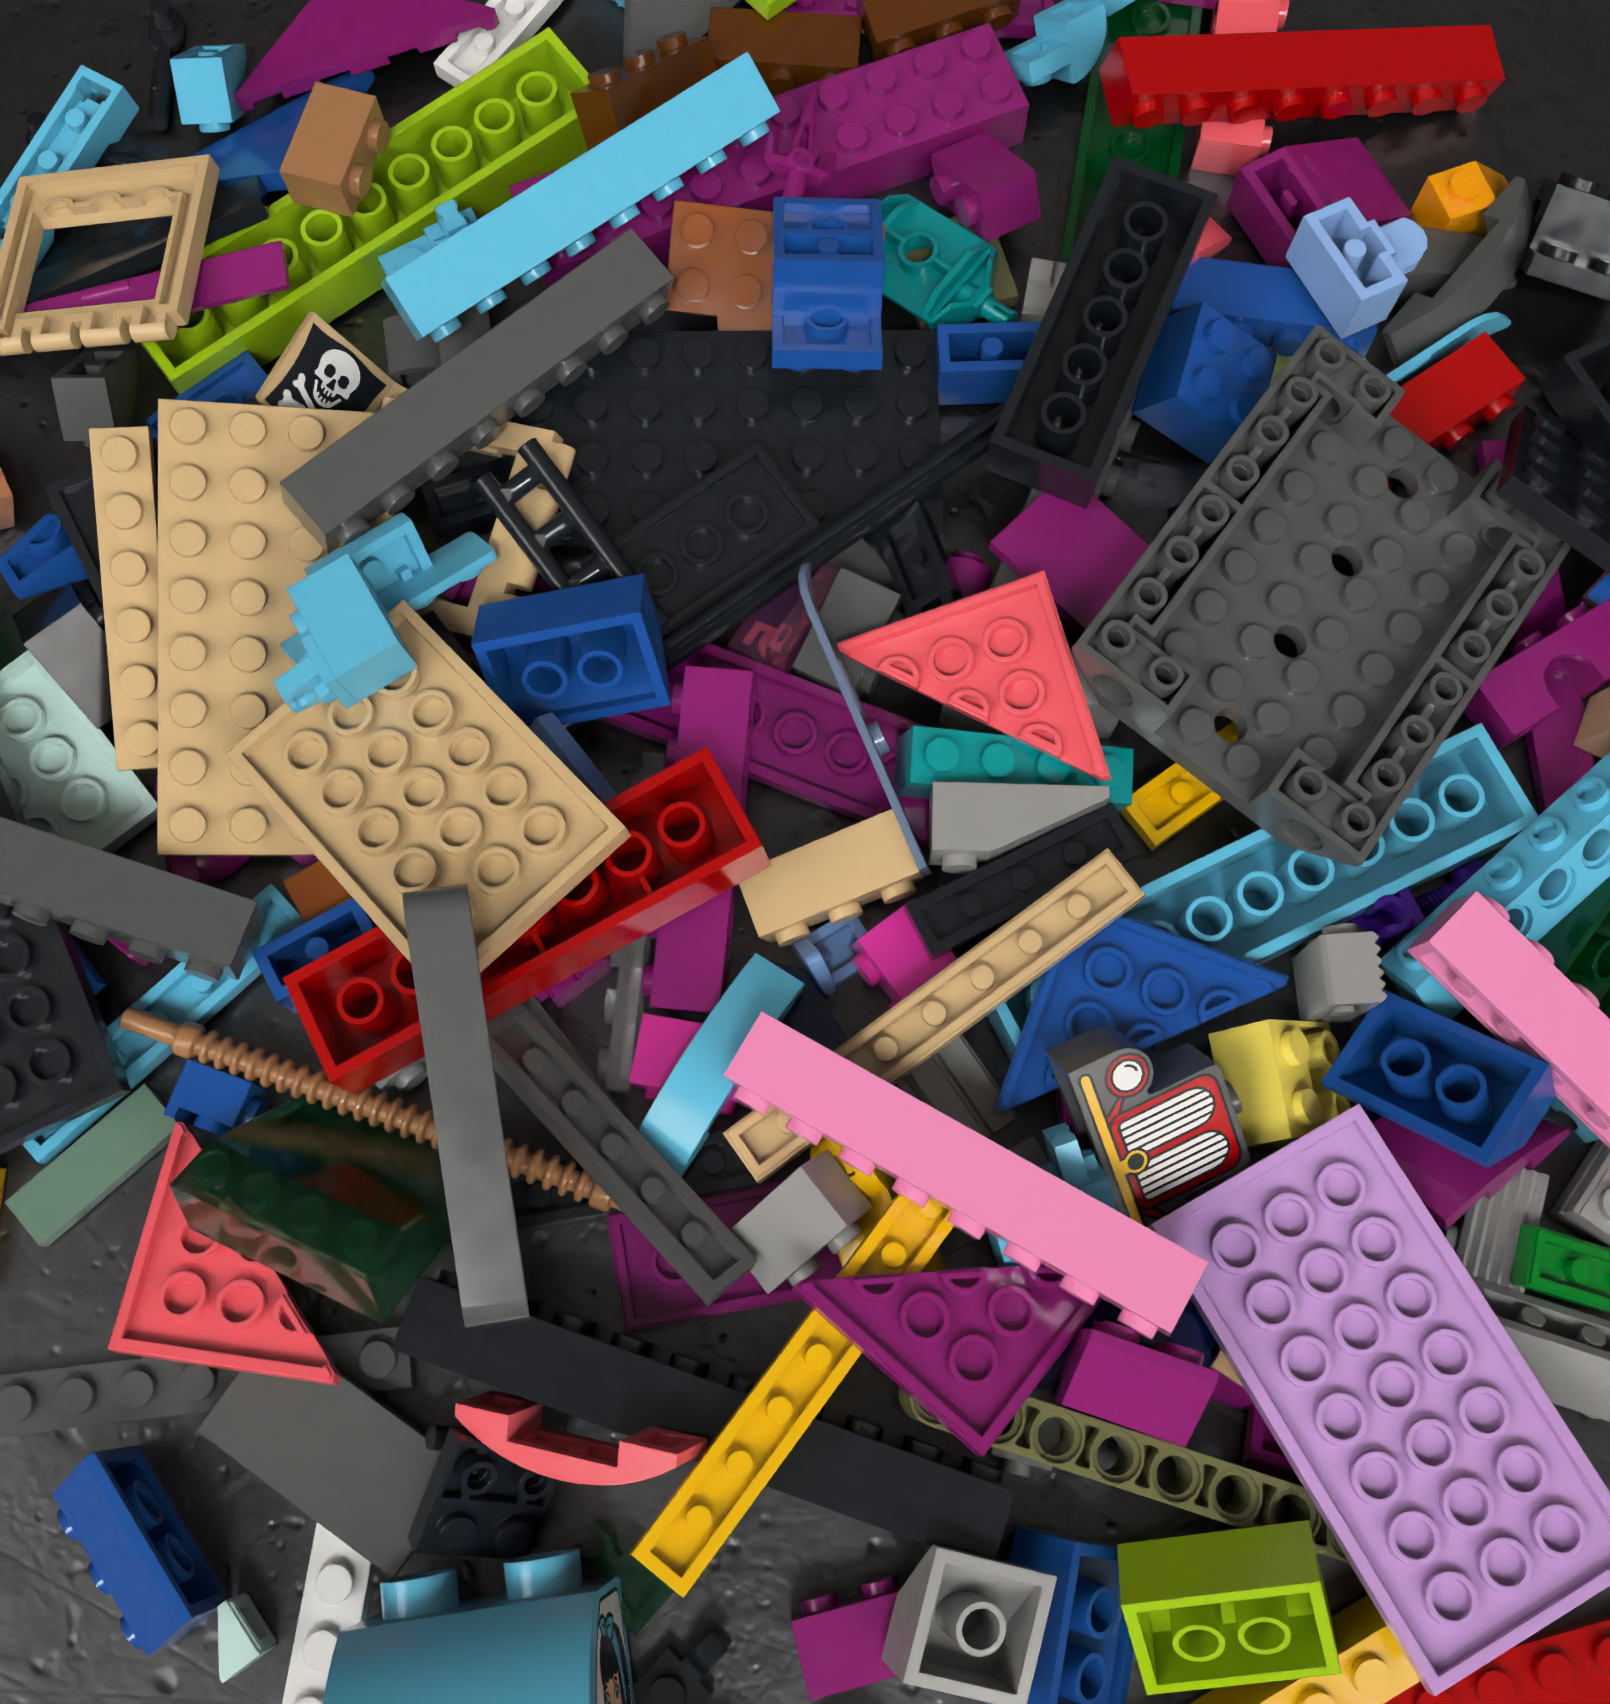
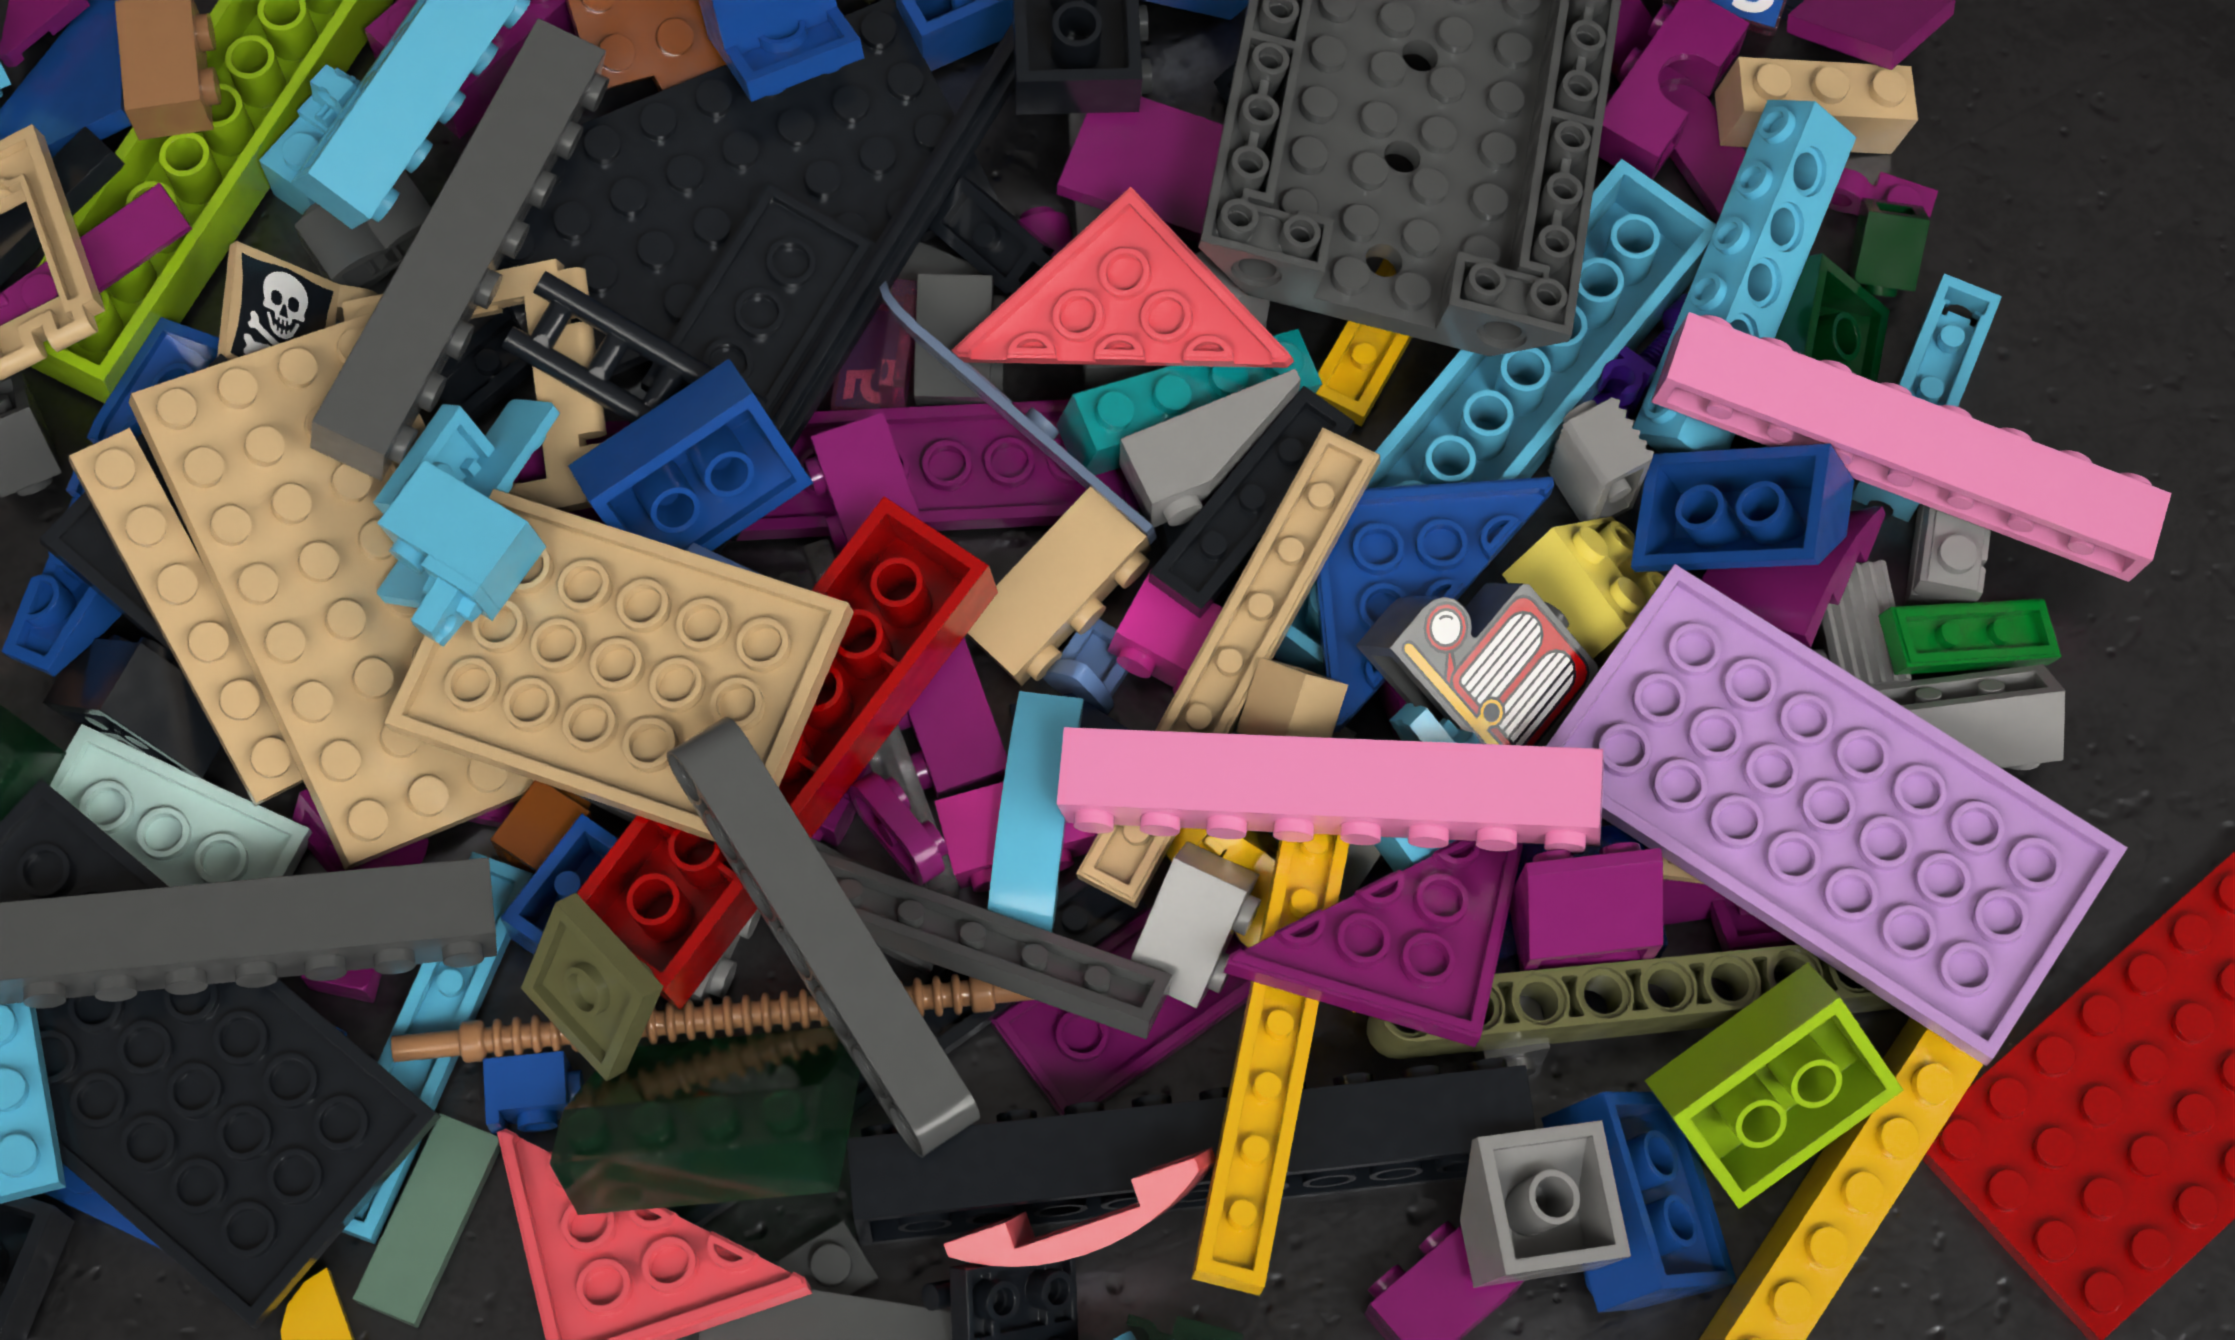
camera: 30 degrees left, 5 degrees down
none -> olive plate [521,893,664,1081]
none -> magenta plate [849,772,948,886]
none -> tan brick [1236,657,1348,738]

